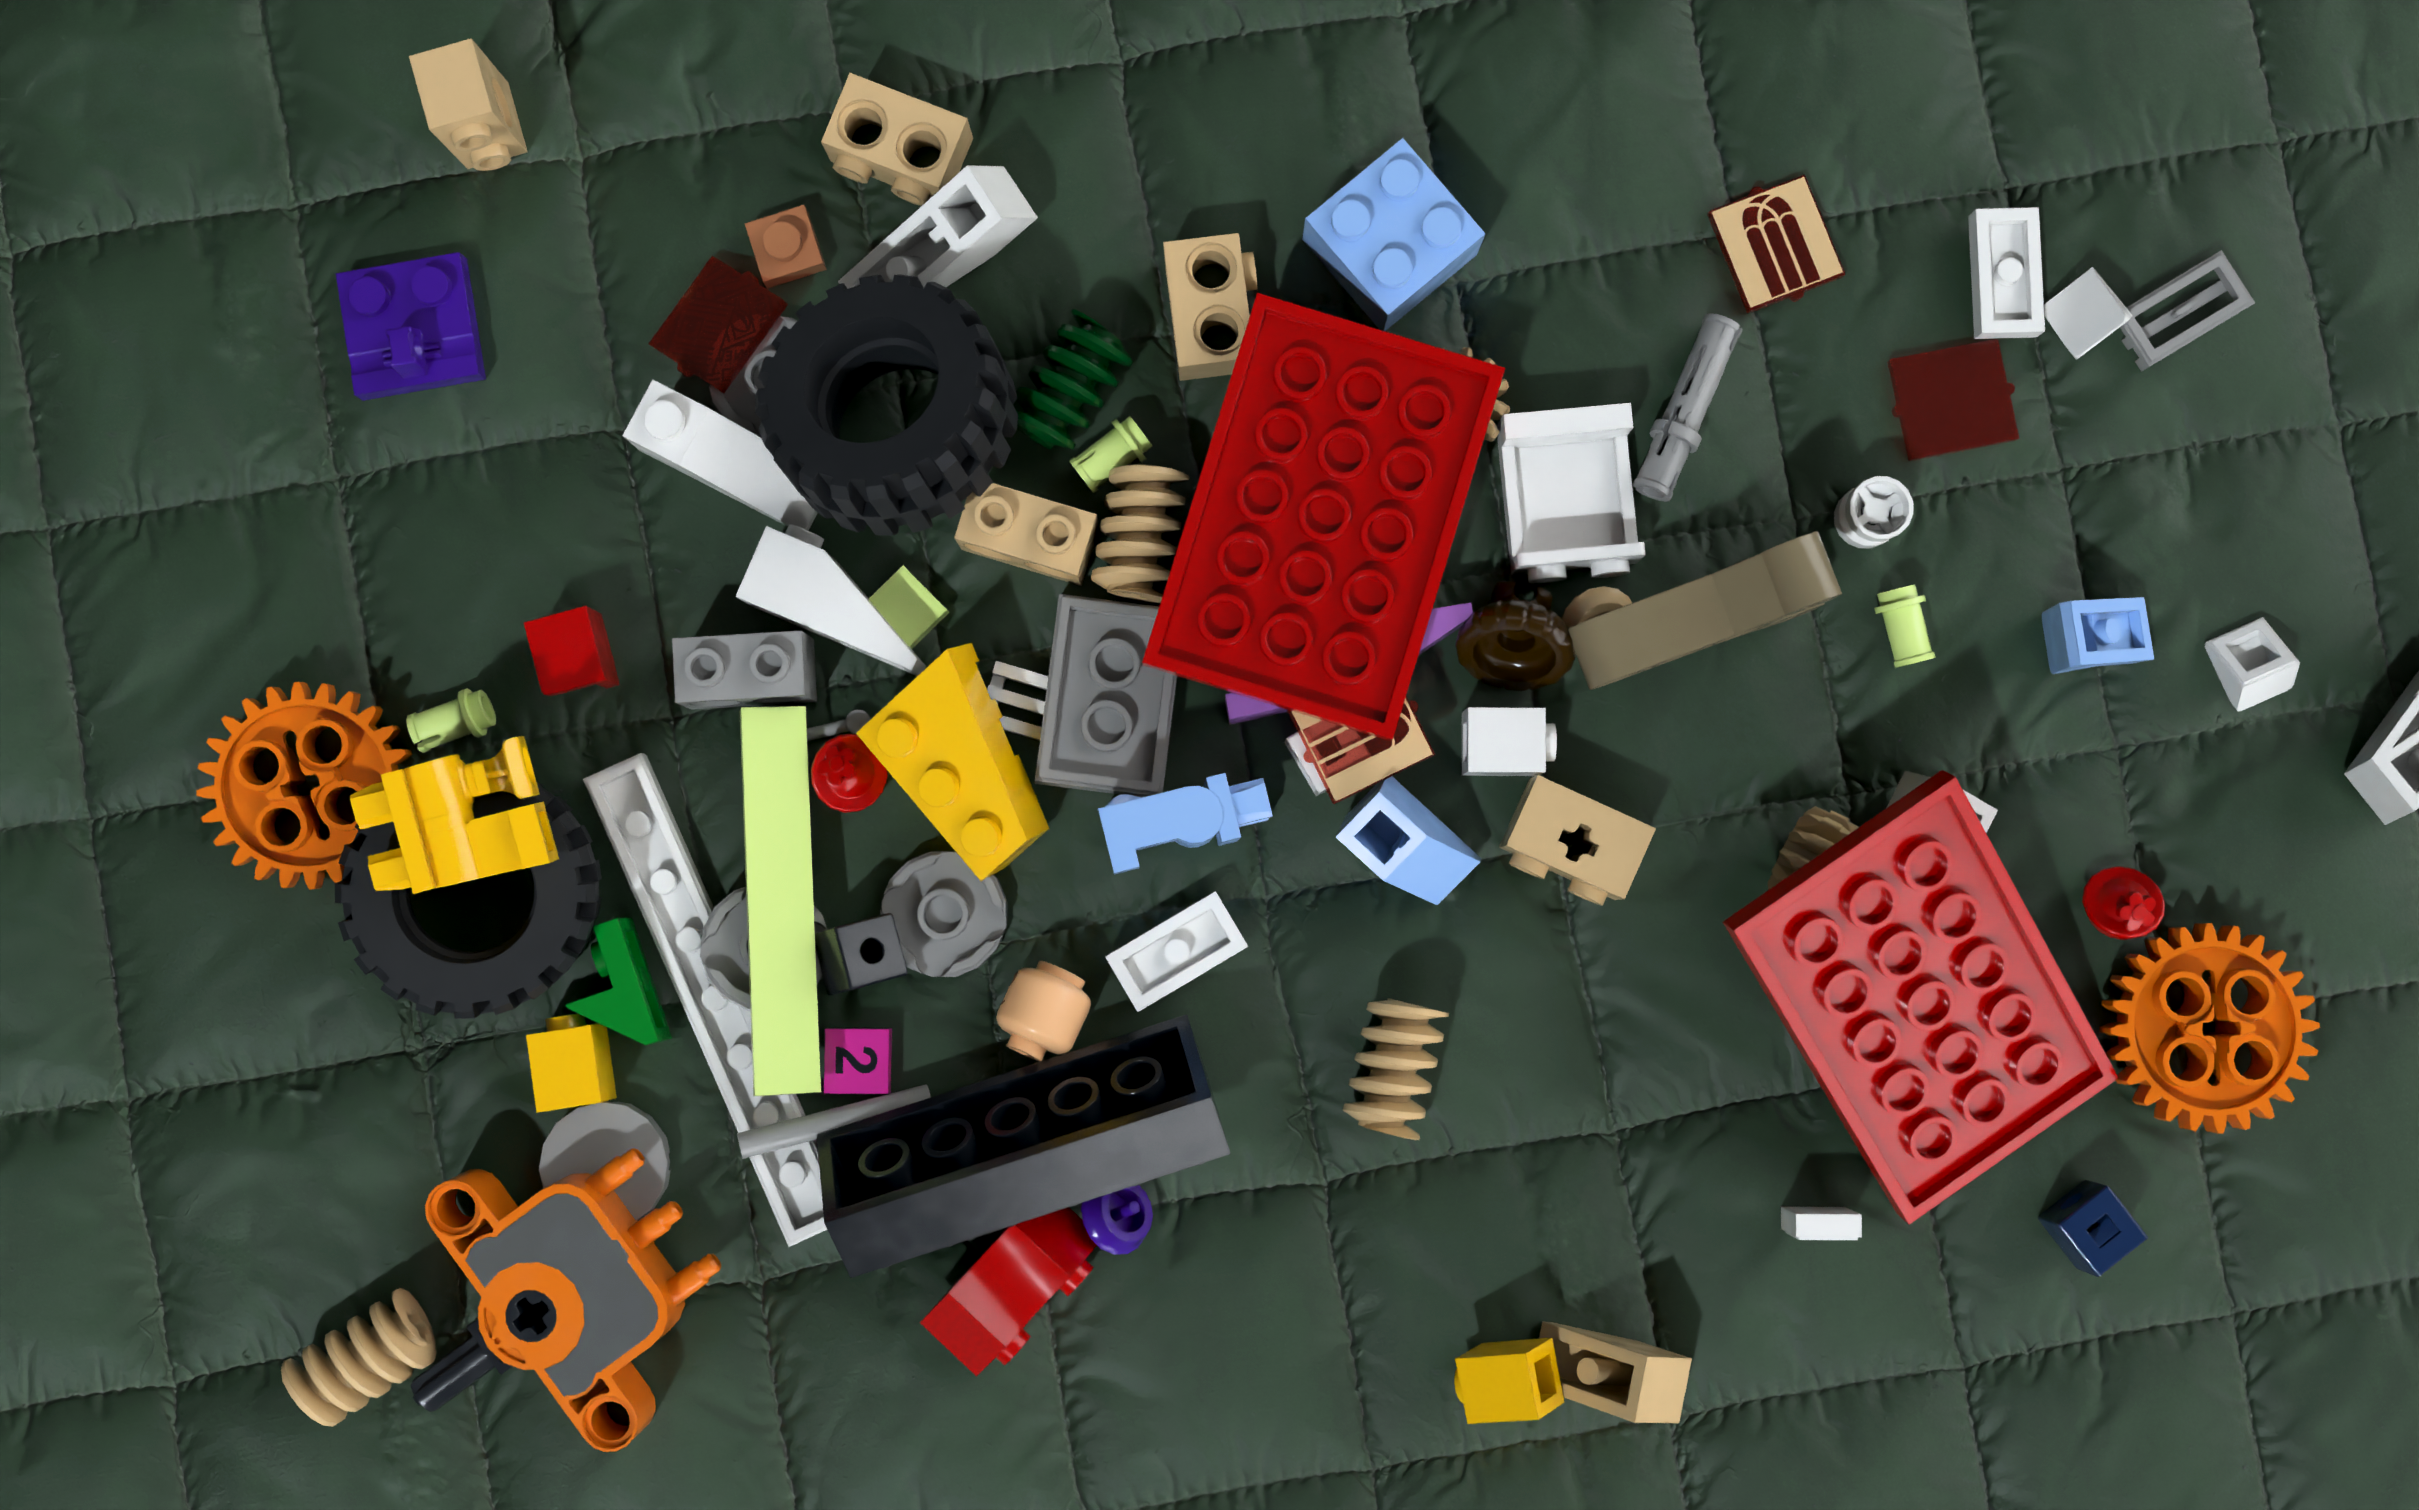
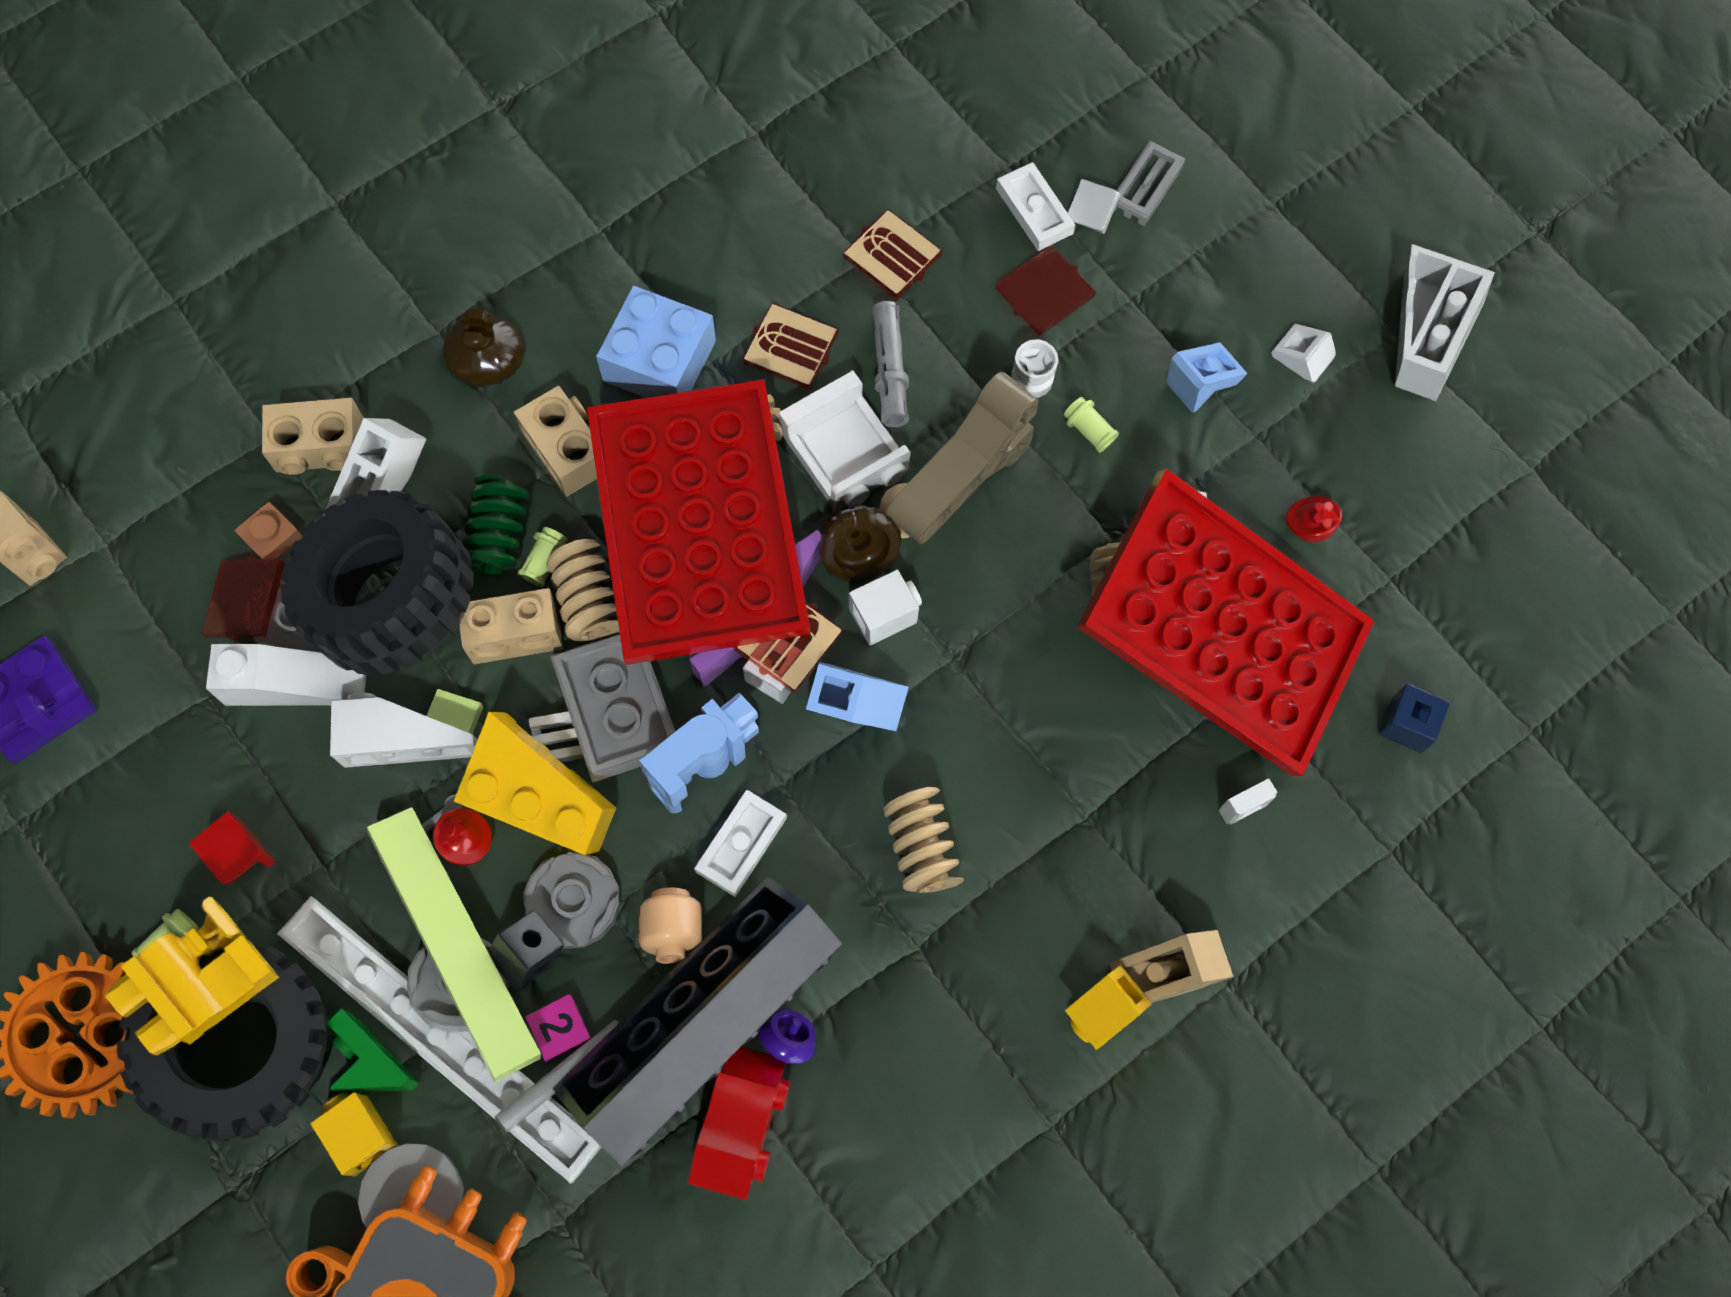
camera: 30 degrees left, 15 degrees down
light grey brick [672,630,817,710] -> none
tan brick [1499,775,1656,906] -> none
orange gear [2099,923,2320,1134] -> none
none -> dark brown hair [443,309,525,387]
none -> piece [742,303,839,390]

